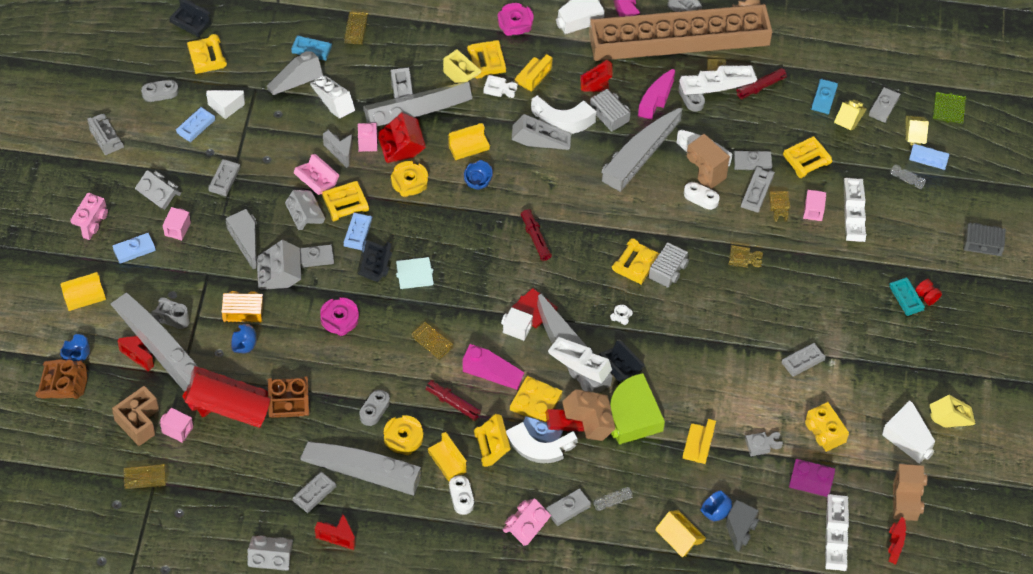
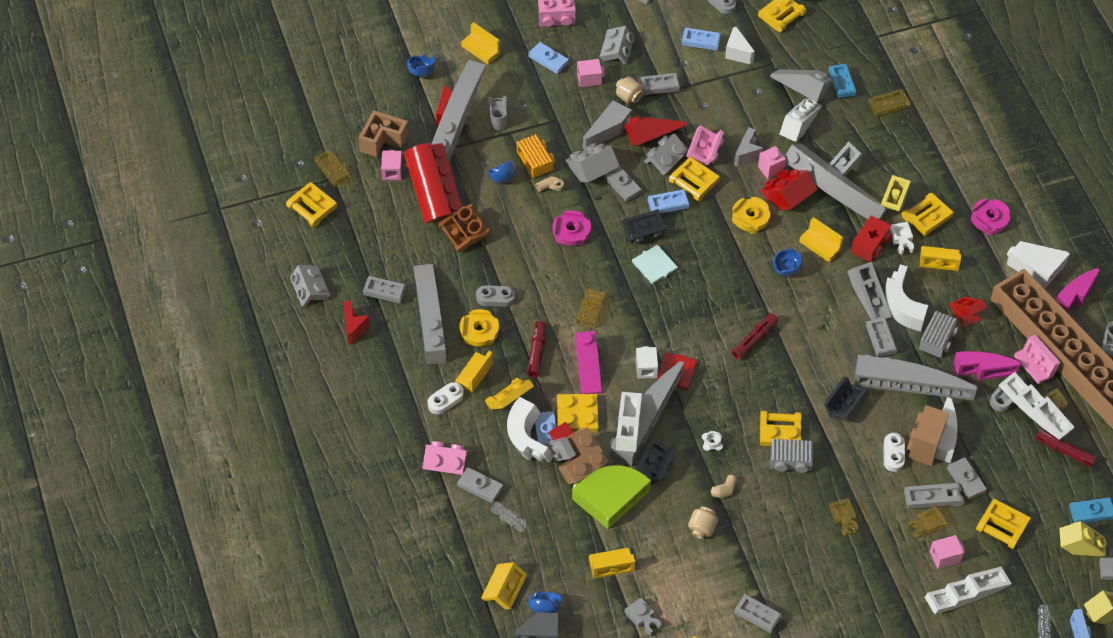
camera: 65 degrees right, 0 degrees up
dark orange slope [35,359,88,399] -> none
none -> yellow plate [286,182,337,227]
none -> tan arm [535,176,564,192]
none -> light grey plate [546,437,576,461]
none -> tan head [616,77,643,104]
none -> red slope [624,116,687,145]
none -> tan head [688,507,718,539]
none -> tan arm [711,475,737,498]
none -> black bracket [824,376,870,422]
none -> red brick [851,215,892,262]
none -> light grey plate [866,318,897,357]
none -> bright pink bracket [1014,335,1061,383]

